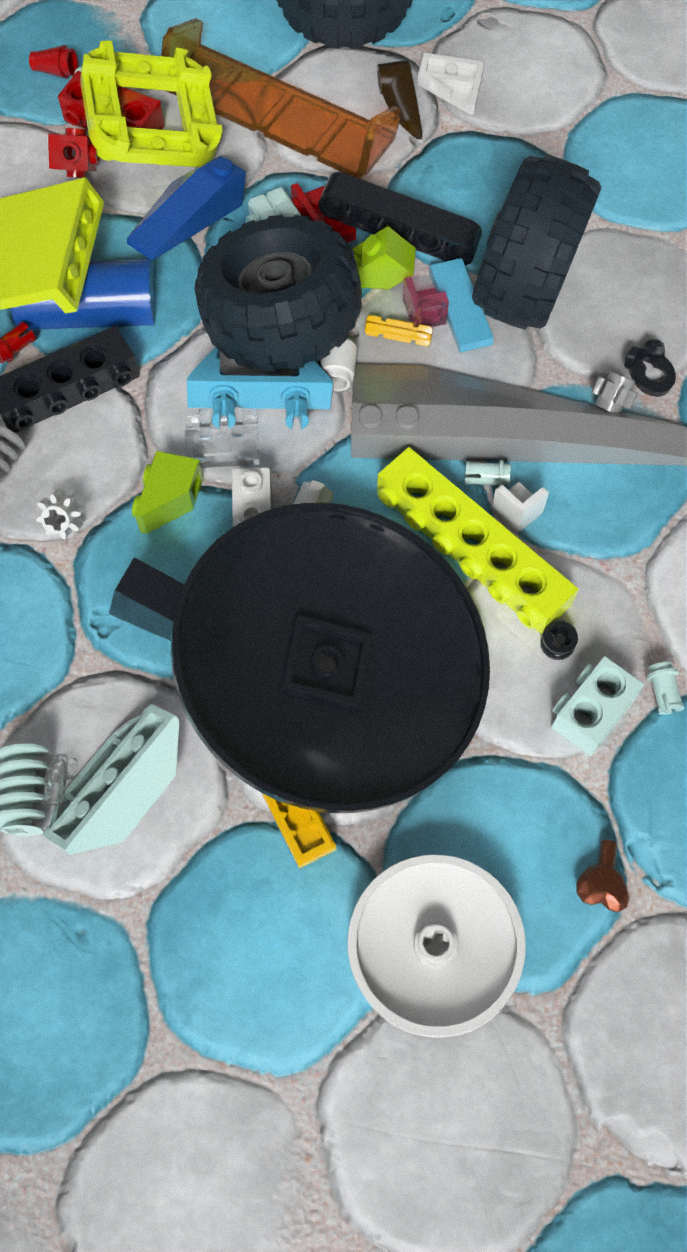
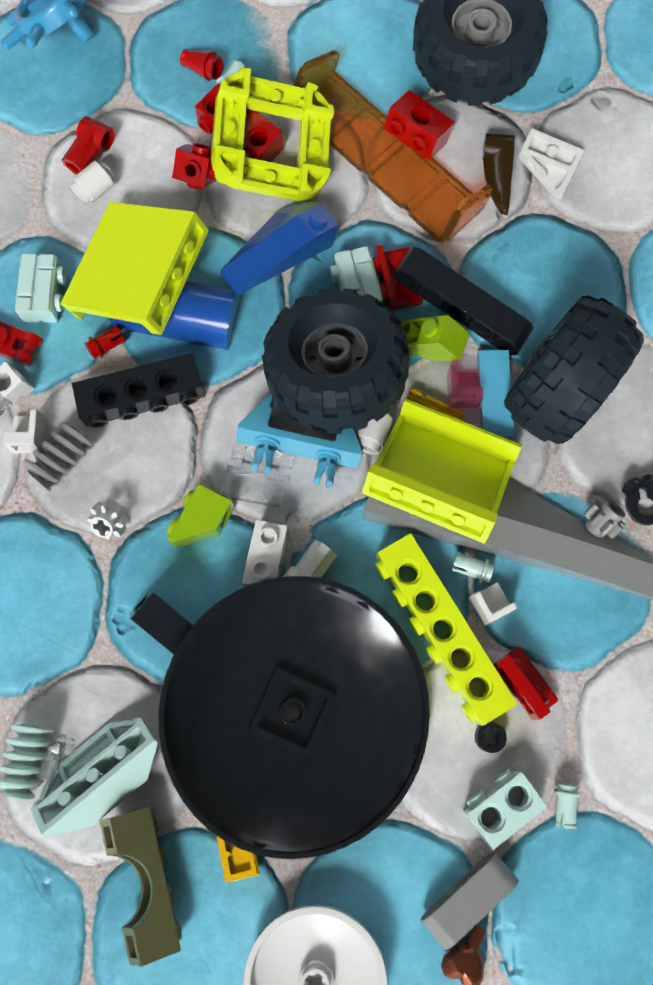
camera: 15 degrees right, 10 degrees up
none -> olive arch [99,806,182,967]
none -> neon yellow panel [362,398,523,544]
none -> red brick [383,90,455,161]
none -> light grey beam [420,851,519,950]
none -> red bracket [493,647,558,720]

